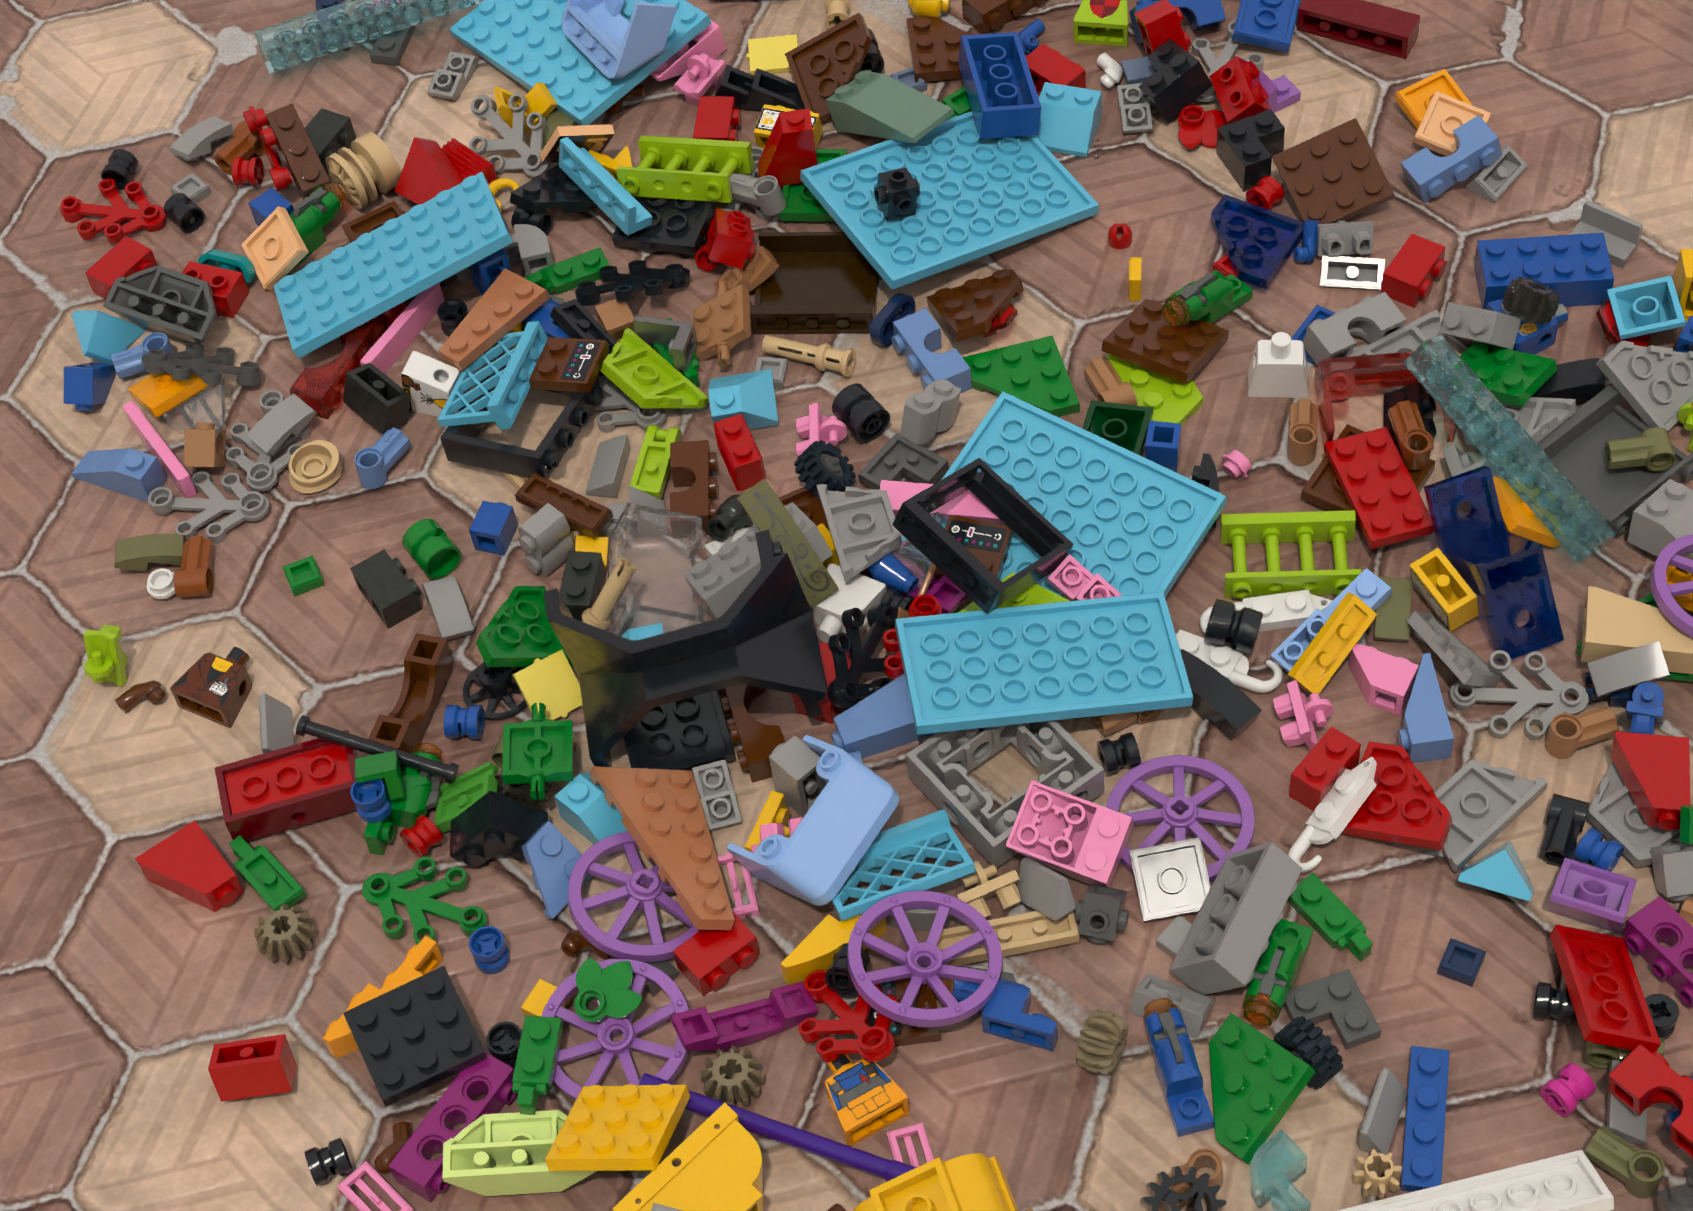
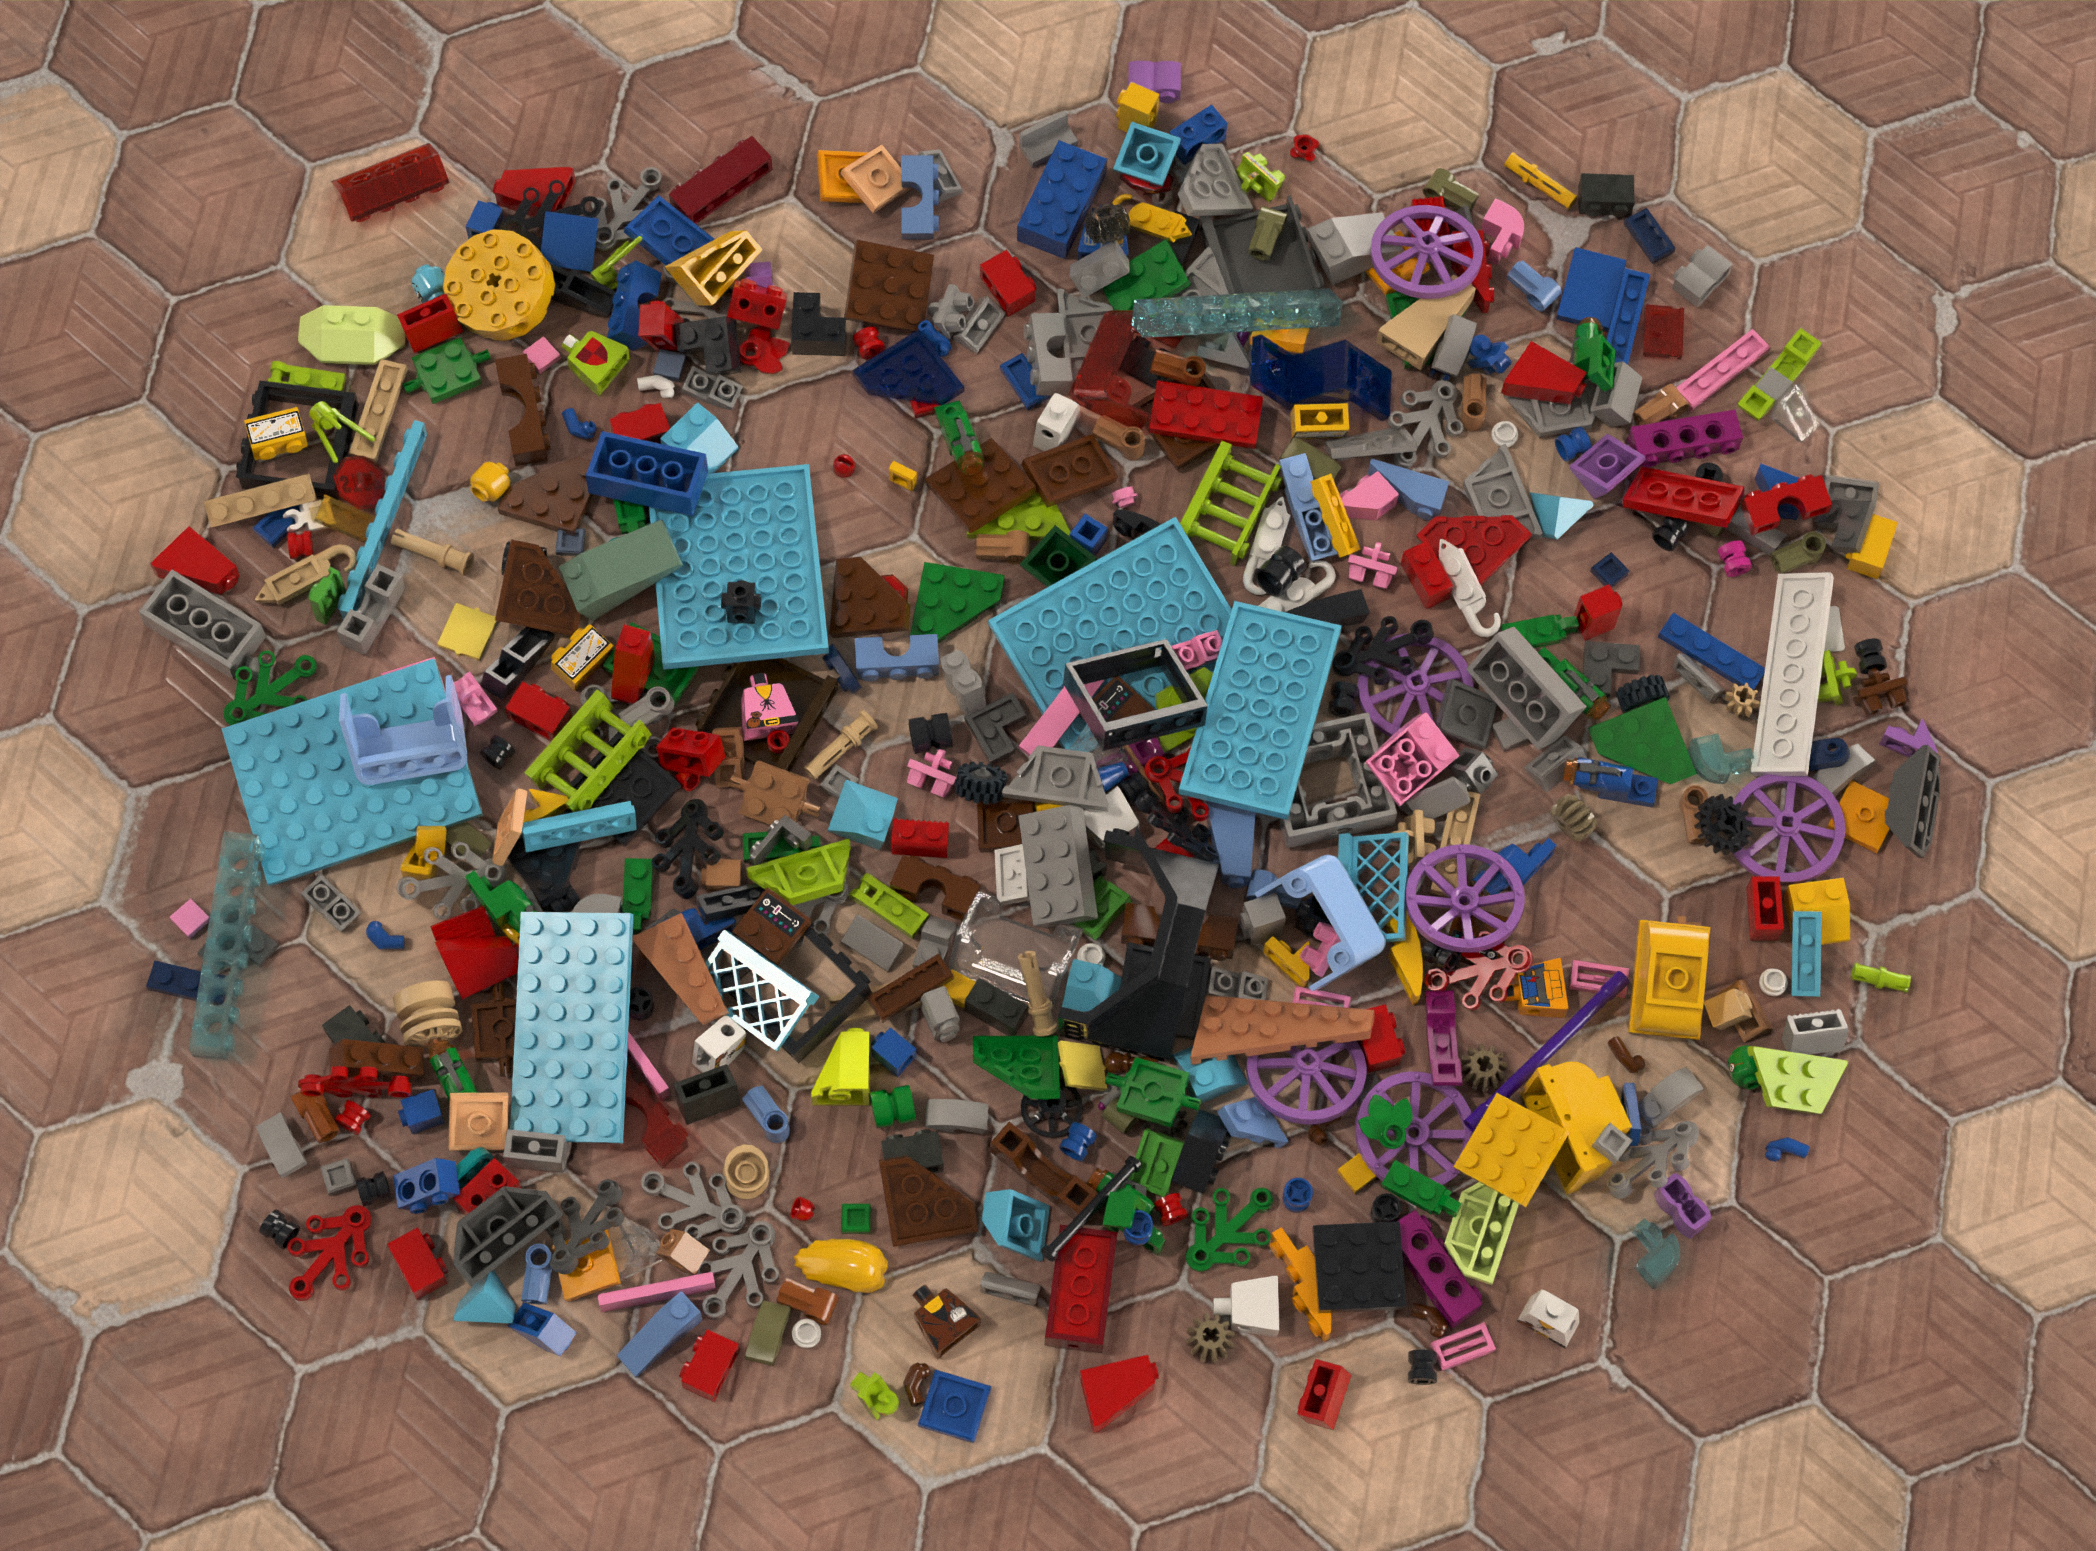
camera: 75 degrees left, 15 degrees up
green hinge [229,836,306,911] -> none
light grey slope [246,394,317,457] -> none
pearl dark grey piece [706,495,753,542] -> none
olive slope [737,479,839,608] -> none
black piece [1539,793,1590,867] -> none
none -> blue arm [366,921,405,950]
none -> blue brick [393,1158,460,1214]
none -> green plate [465,870,542,934]
none -> black wheel [480,735,515,770]
none -> light grey brick [503,1129,568,1173]
none -> yellow wedge [665,230,762,306]
none -> red brick [679,1329,740,1402]
none -> bright pink torso [741,673,798,741]
none -> red hinge [767,730,790,755]
none -> red hinge [790,1196,815,1221]
none -> yellow hair [793,1238,888,1293]
none -> neon yellow slope [811,1028,870,1106]
none -> reddish brown plate [879,1155,979,1247]
none -> blue tile [918,1369,991,1443]
none -> medium azure slope [982,1189,1050,1262]
none -> reddish brown plate [1021,434,1118,508]
none -> reddish brown bar [1105,1052,1158,1074]
none -> yellow plate [1111,194,1192,243]
none -> white torso [1213,1276,1279,1337]
none -> black plant [1332,616,1434,685]
none -> white plate [1491,421,1518,447]
none -> red brick [1574,584,1623,641]

